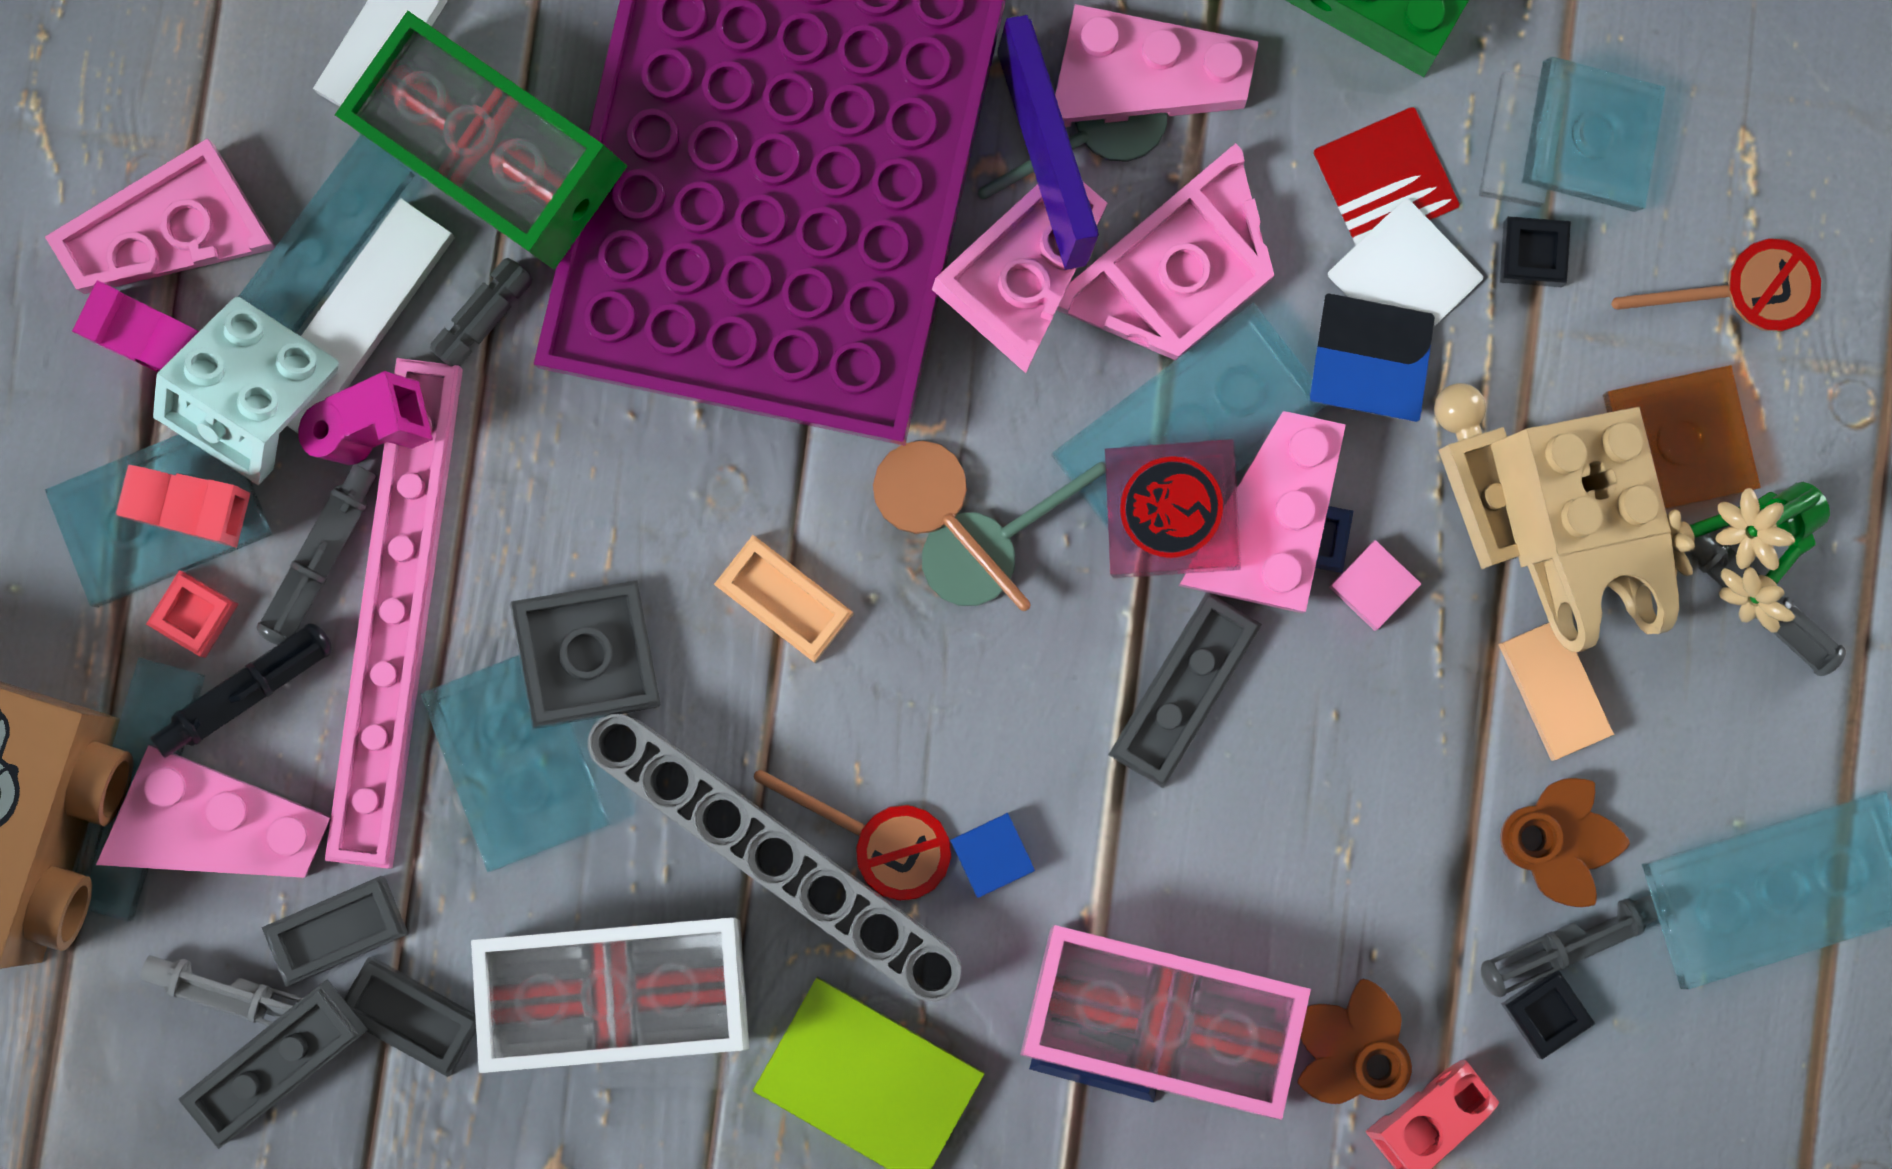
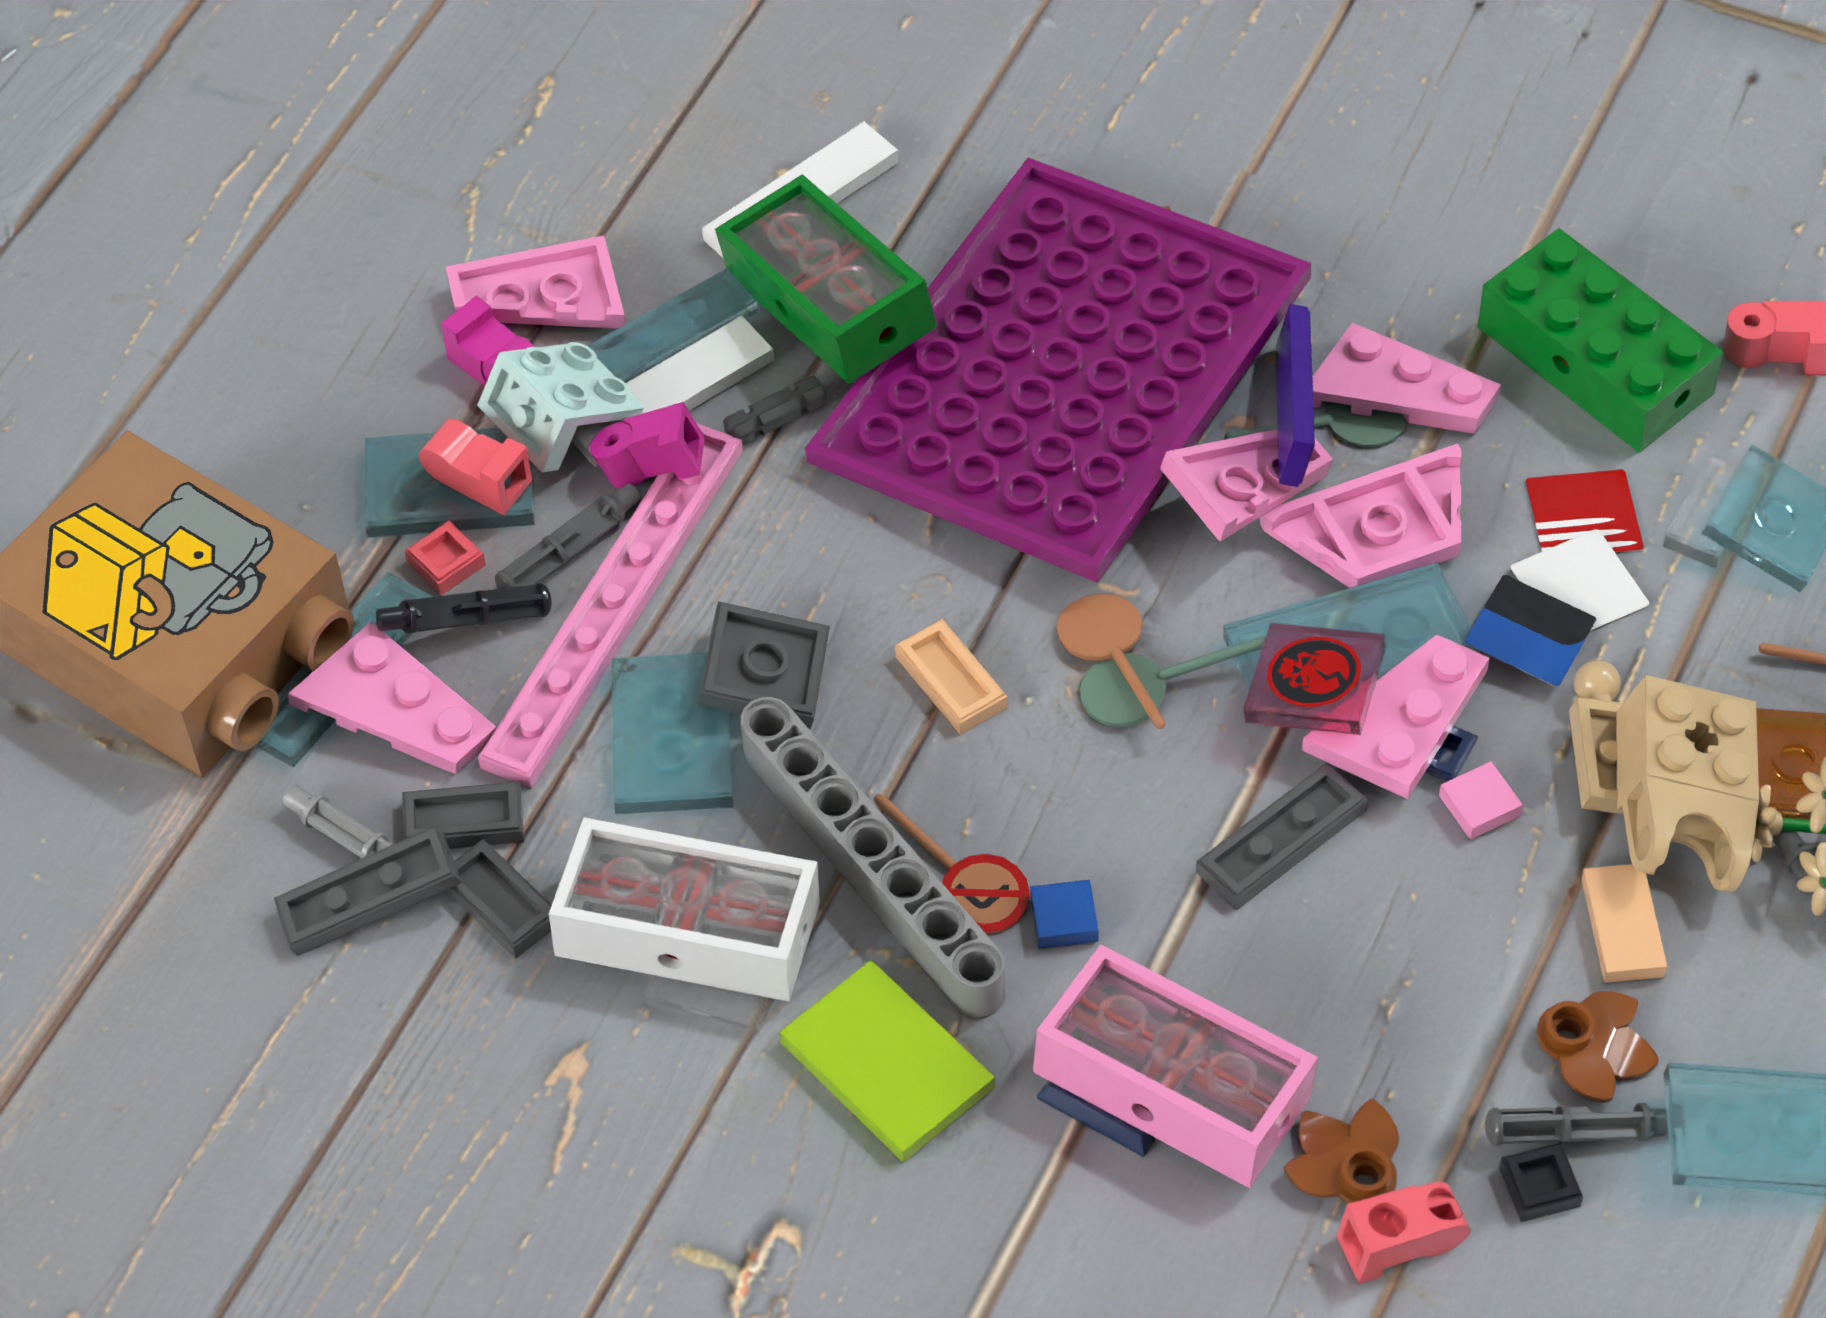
camera: 15 degrees right, 30 degrees down
black tile [1500,216,1571,287] -> none

